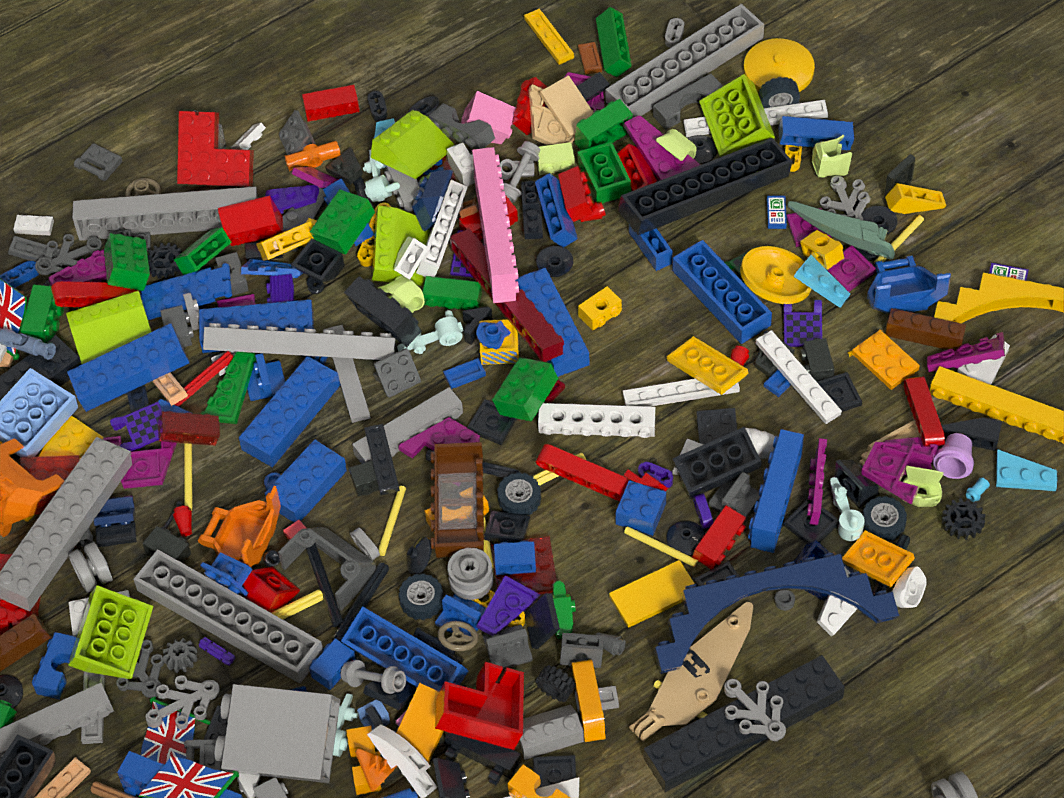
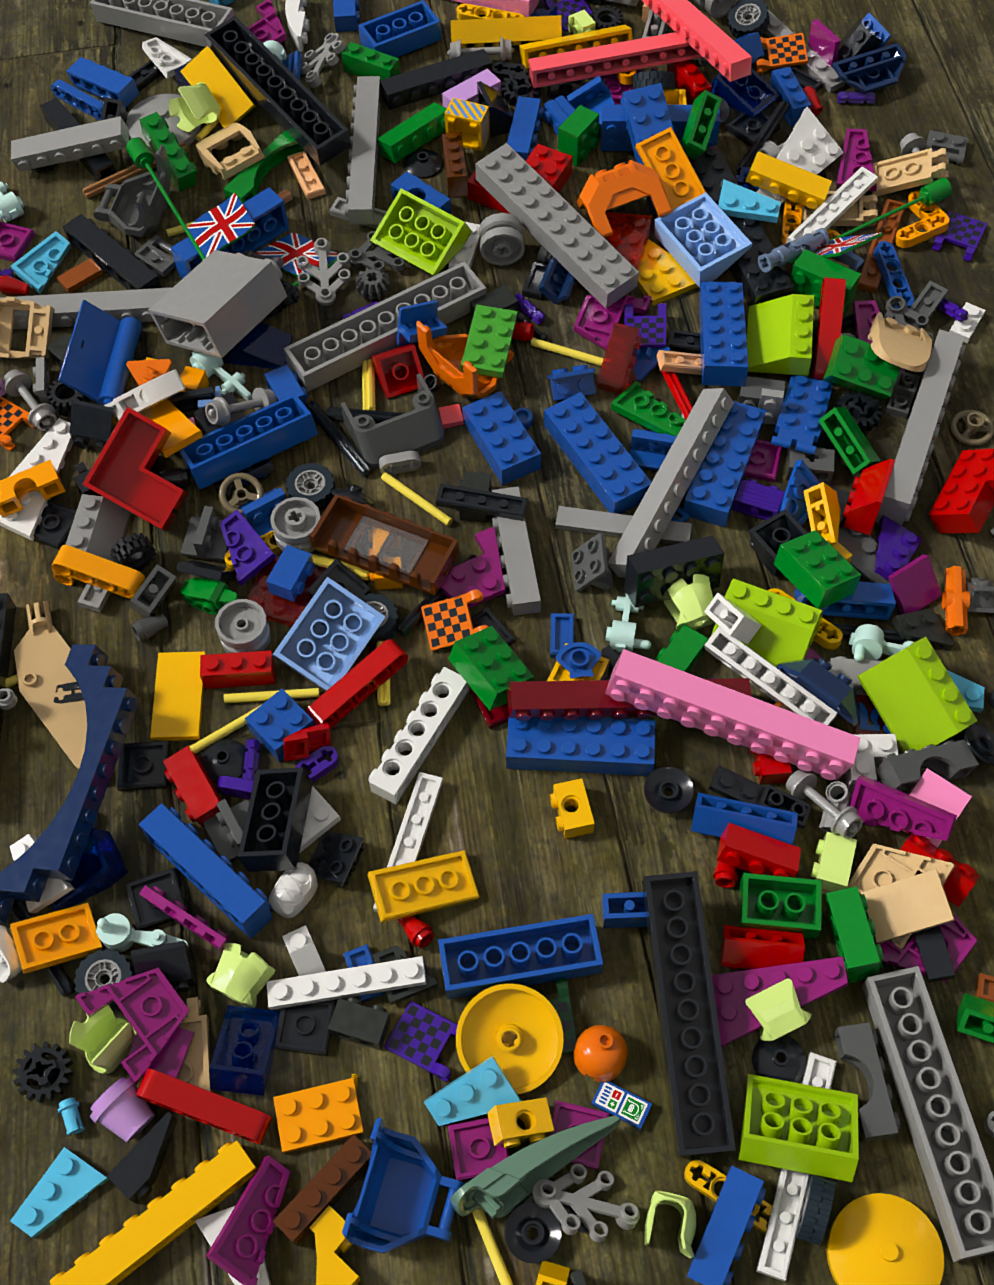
camera: 115 degrees right, 5 degrees up
none -> red brick [200,650,276,689]
none -> yellowish green piece [206,943,275,1008]
none -> clear blue slope [209,1005,280,1096]
none -> light grey wheel [215,599,271,653]
none -> light yellow bar [224,688,320,703]
none -> dark purple axle [242,739,260,781]
none -> light blue slope [273,577,386,691]
none -> white slope [282,925,326,976]
none -> orange flag [421,589,488,651]
none -> bright green plate [461,304,518,378]
none -> dark purple axle [515,293,545,325]
none -> blue bracket [547,364,596,401]
none -> orange cylinder [573,1025,628,1082]
none -> magenta wing [849,775,957,841]
none -> tan slope [868,312,932,372]
none -> dark purple axle [937,298,968,322]

